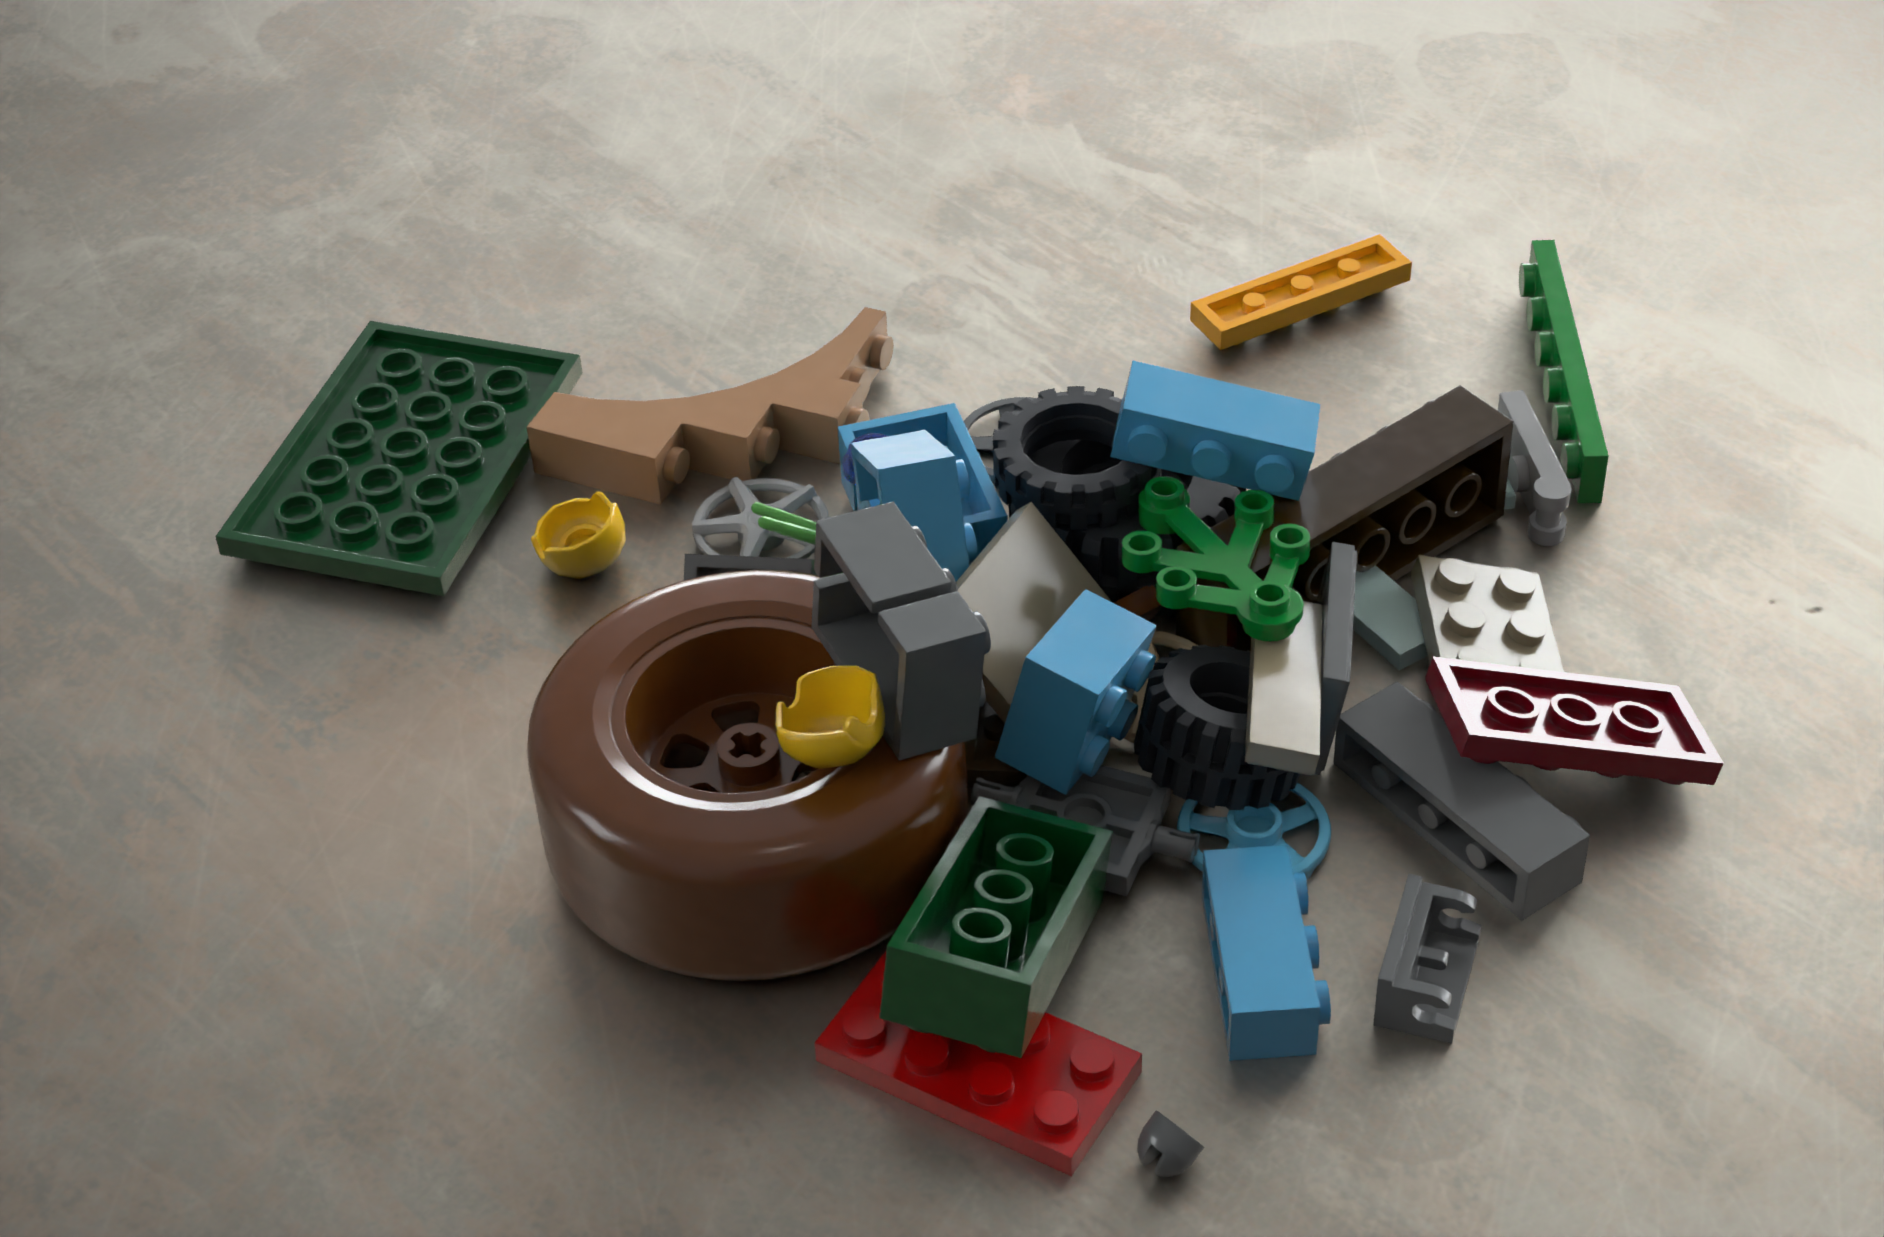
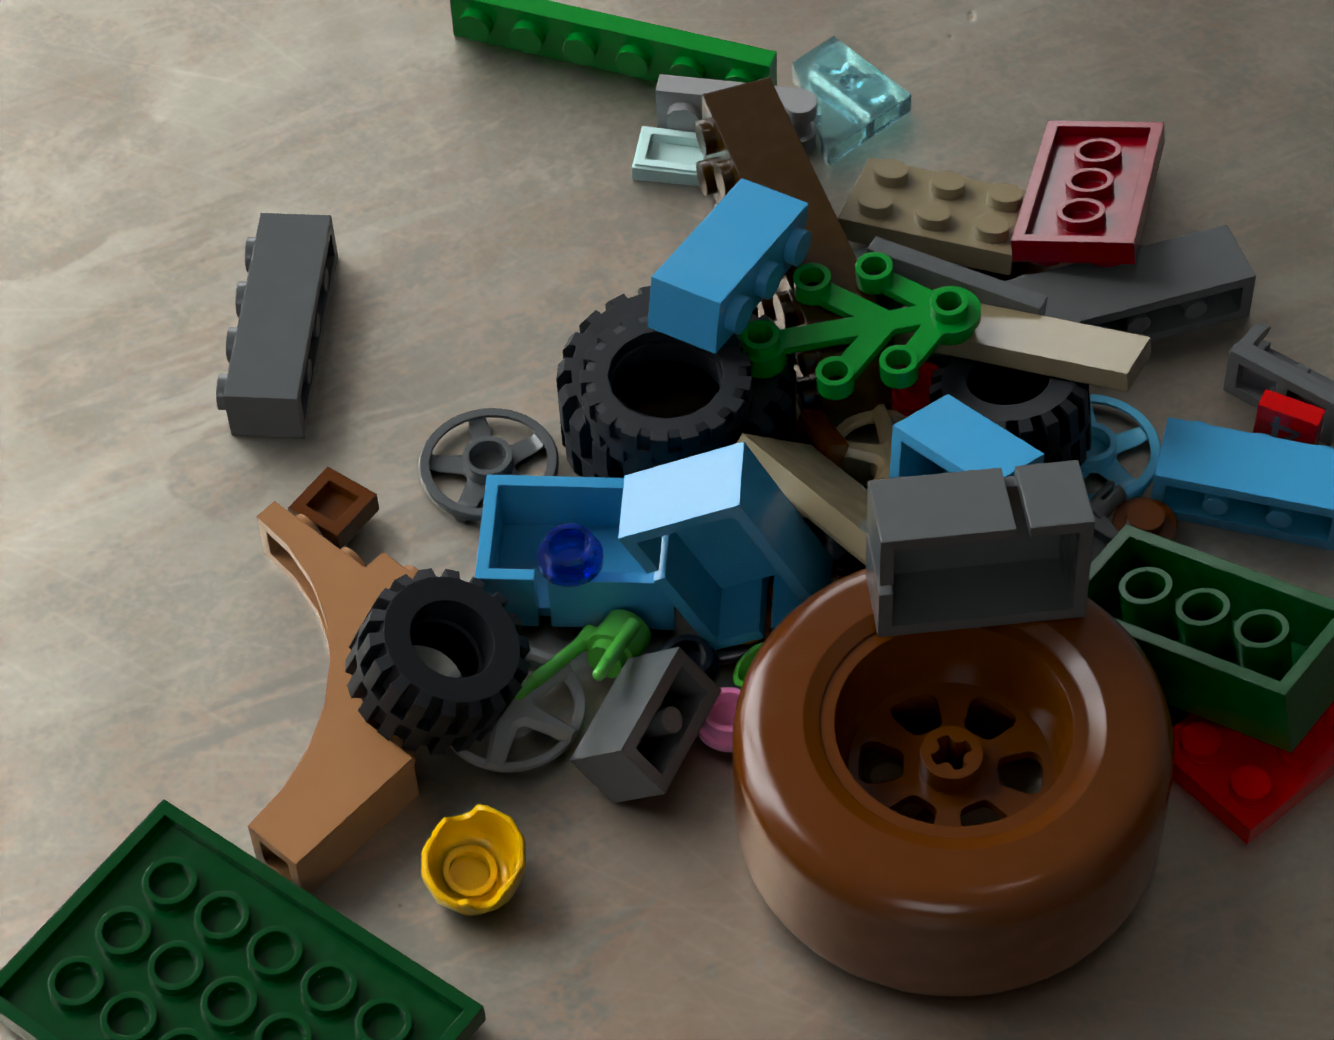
camera: 70 degrees left, 10 degrees up
yellow hair [775,665,885,769] -> none
light orange plate [1190,234,1412,350] -> none
none -> dark grey brick [216,213,338,438]
none -> reddish brown plate [288,467,379,549]
none -> black tyre [345,568,530,755]
none -> clear light blue wing [792,36,911,165]
none -> reddish brown plate [1112,497,1177,541]
none -> red tile [1253,389,1326,445]

